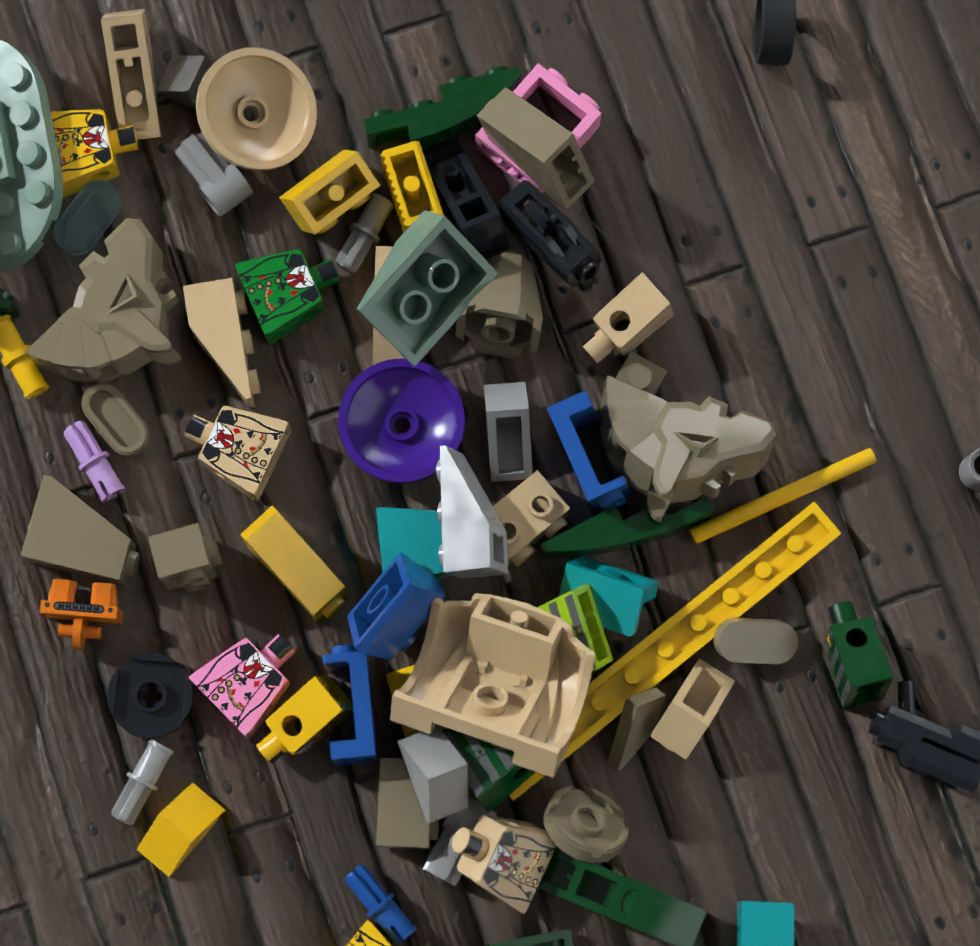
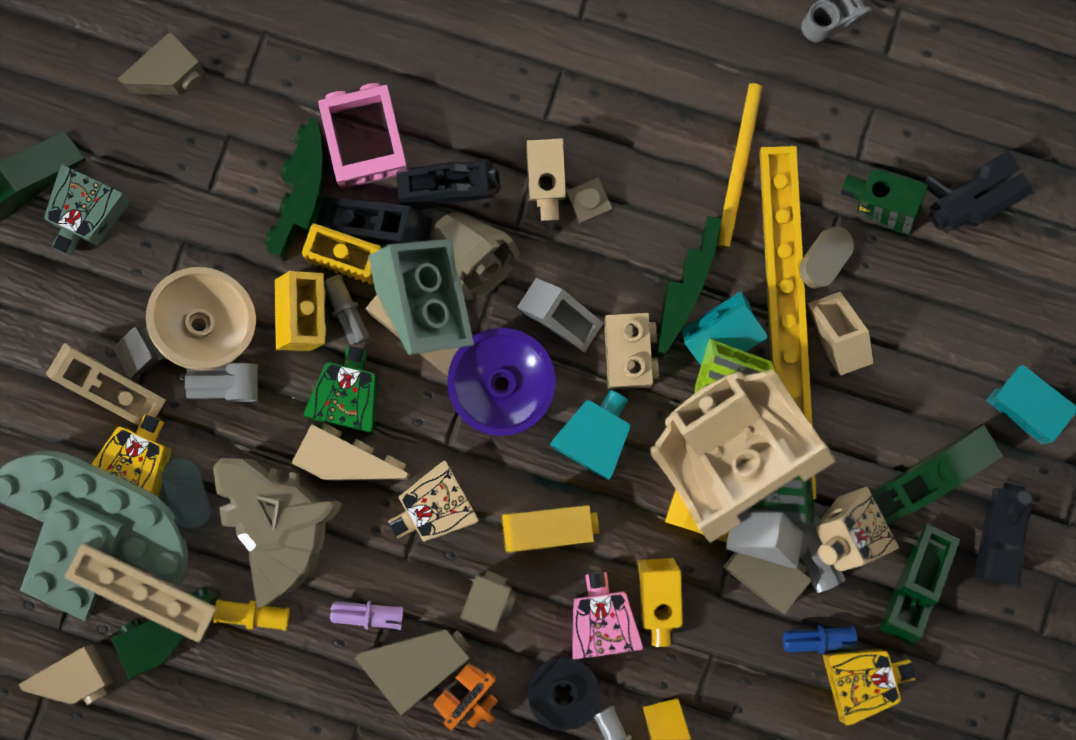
camera: 55 degrees left, 5 degrees up
dark tan tile [81,383,150,458] -> none
blue panel [322,644,379,766] -> none
blue slope [347,552,445,660] -> none
slope [436,445,508,579] -> none
dark tan slope [477,87,595,210] -> none
dark tan tile [543,786,629,863] -> none
blue panel [547,390,632,512] -> none
dark tan animal [599,375,777,522] -> none
dark tan tile [608,687,666,770] -> none

